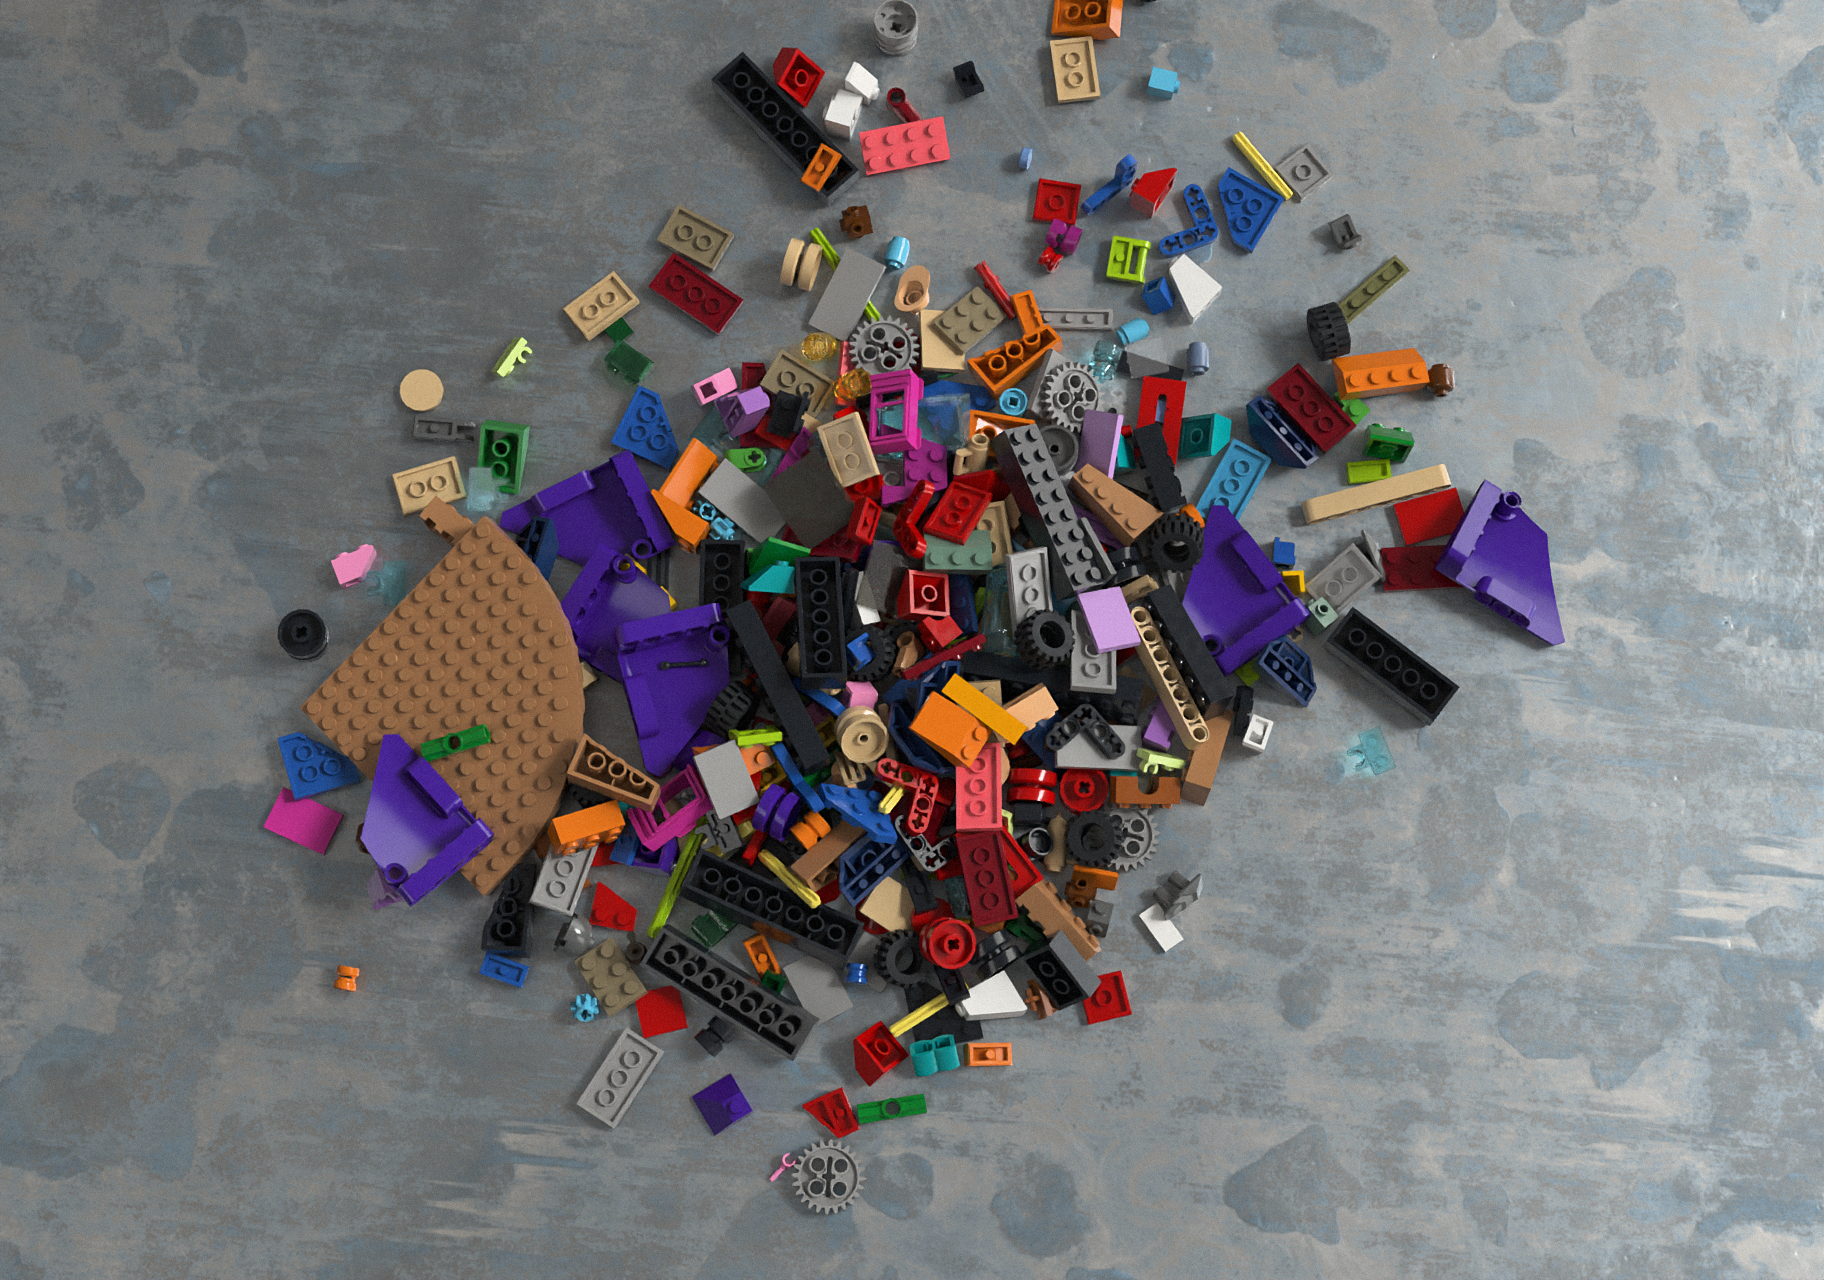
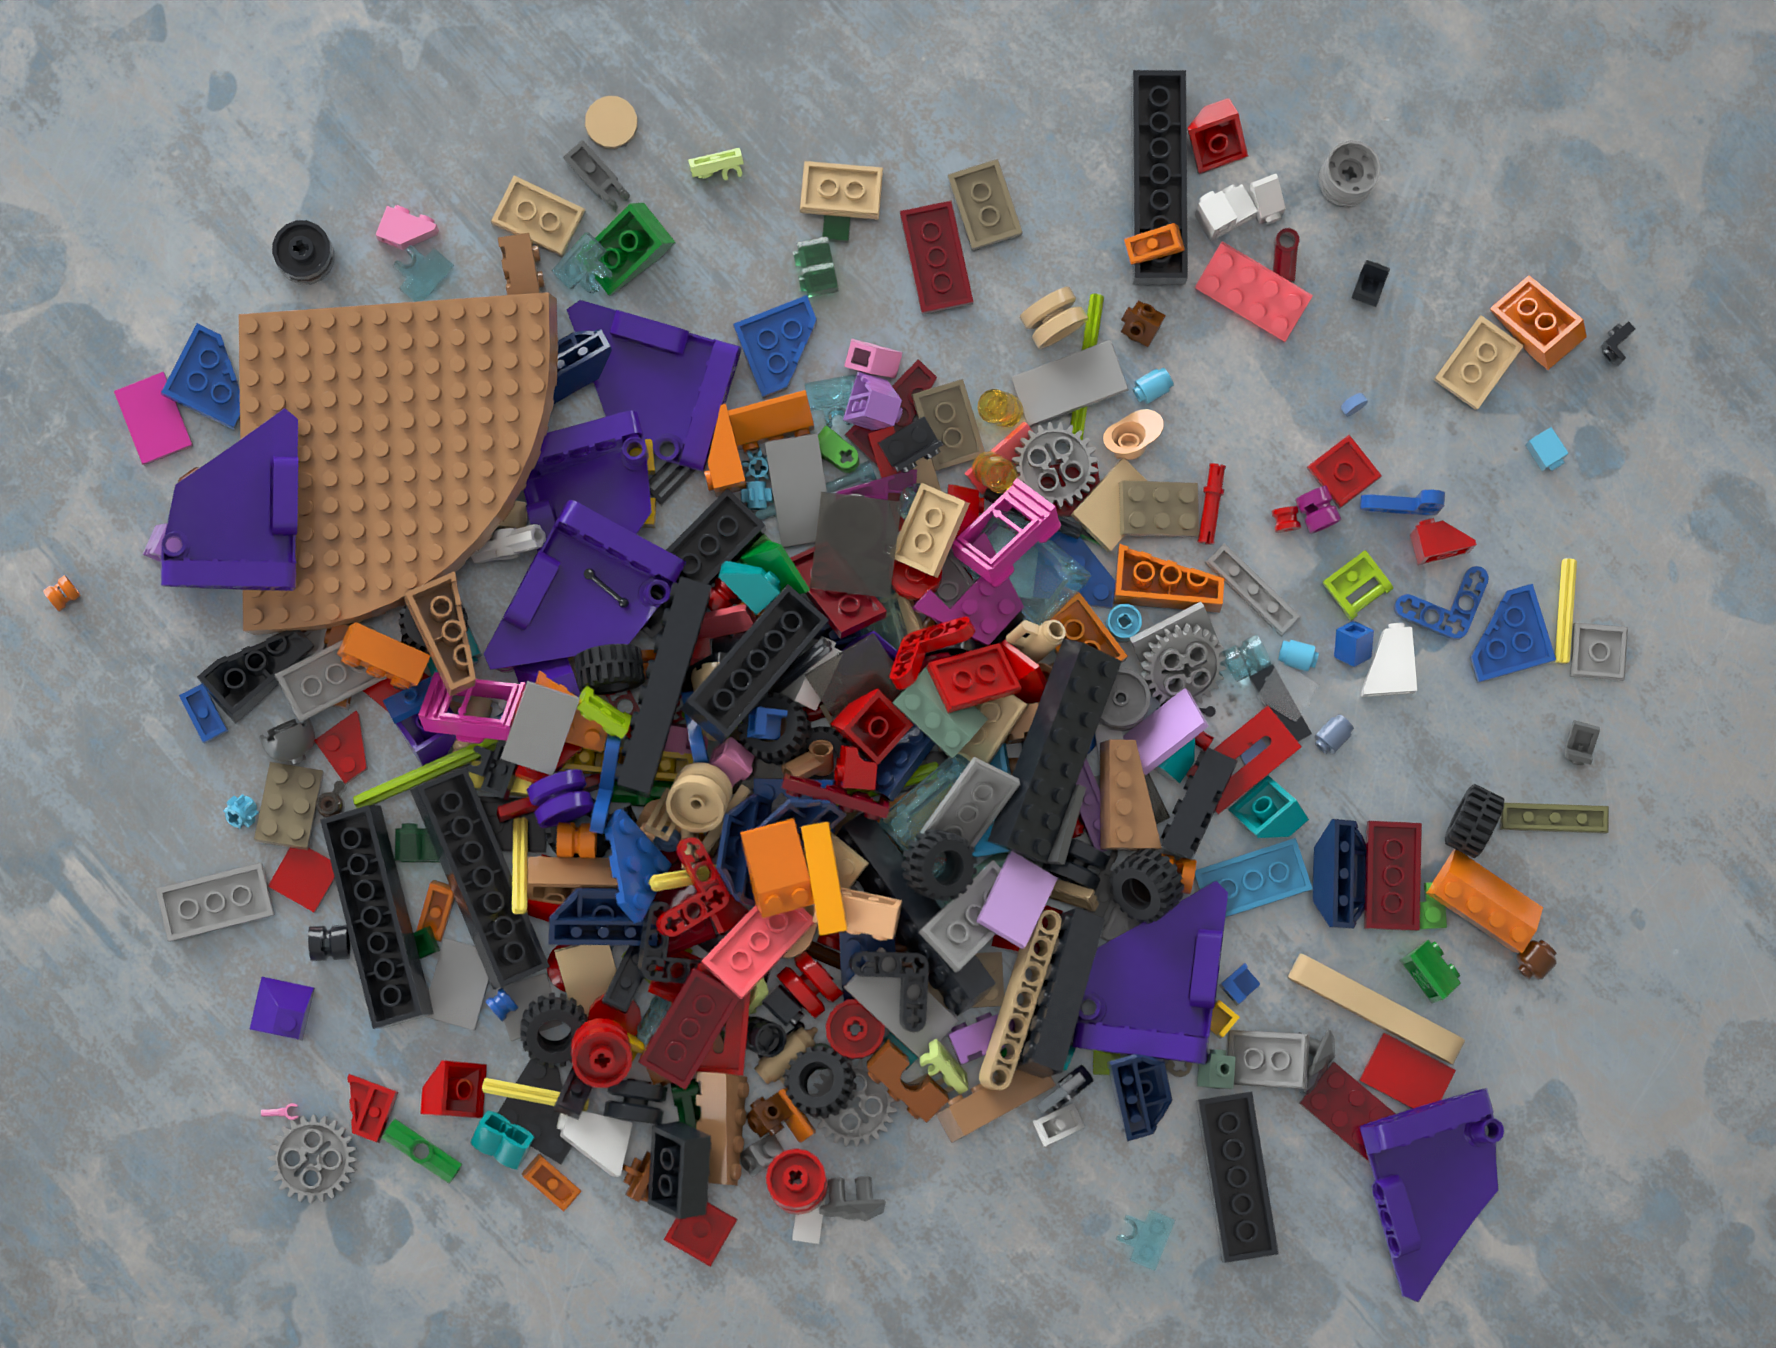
camera: 40 degrees right, 5 degrees up
green piece [421,724,491,762] -> none
red slope [845,497,882,546] -> none
orange plate [1010,290,1044,335] -> none
lime tile [1345,459,1392,485] -> none
none -> white piece [470,524,546,564]
none -> red wheel [766,1148,828,1215]

